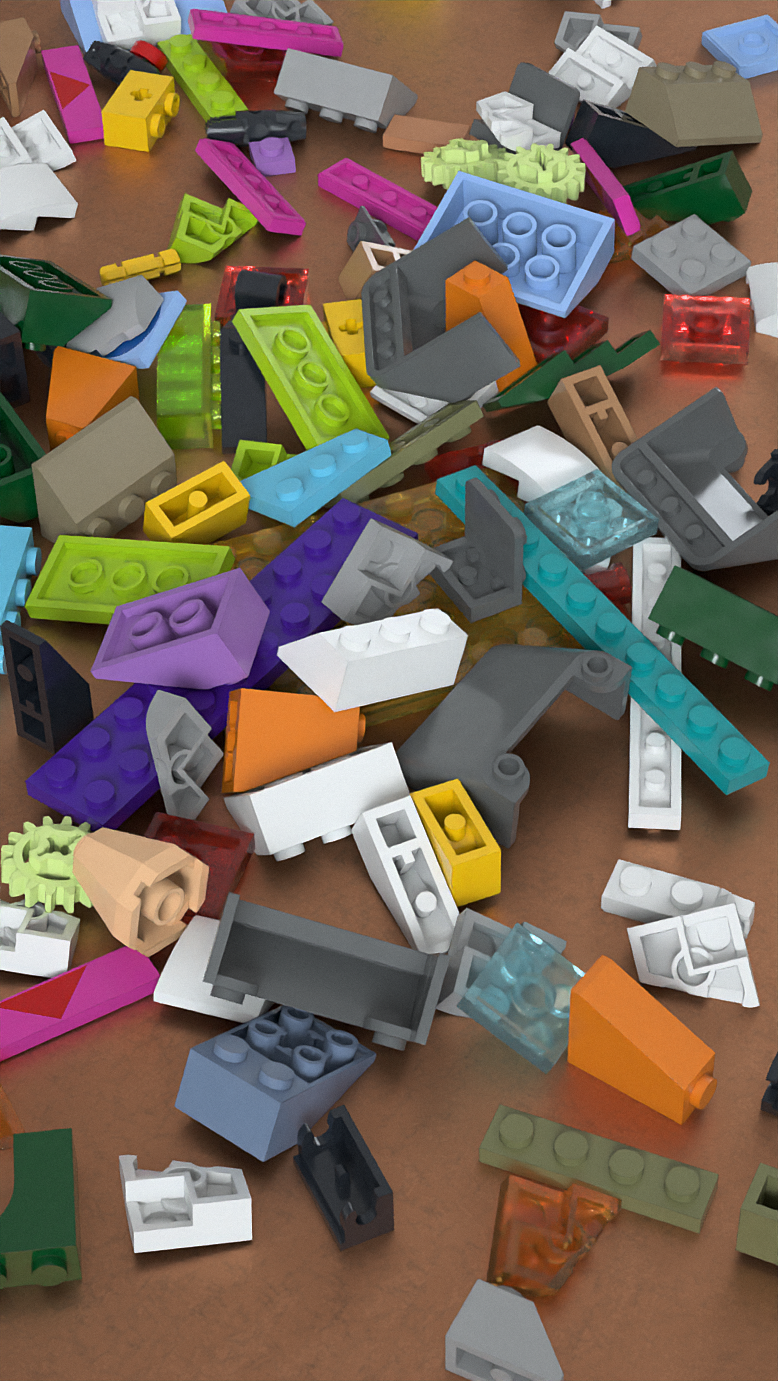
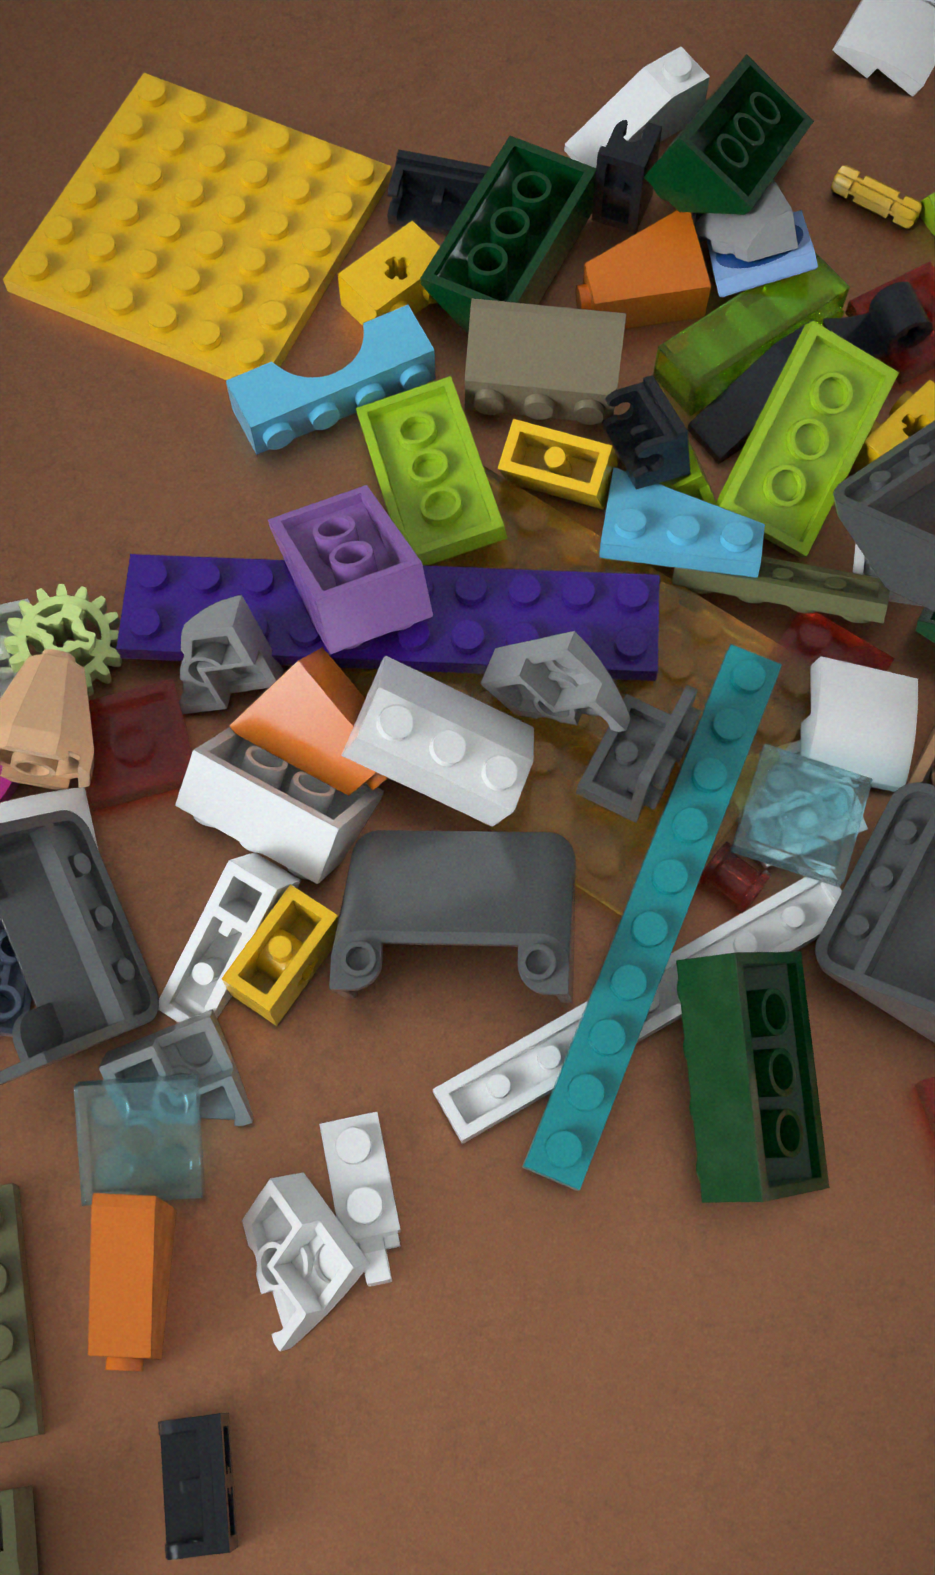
camera: 55 degrees right, 25 degrees up
black slope [0,620,94,755] -> none
none -> black hinge [602,375,690,489]

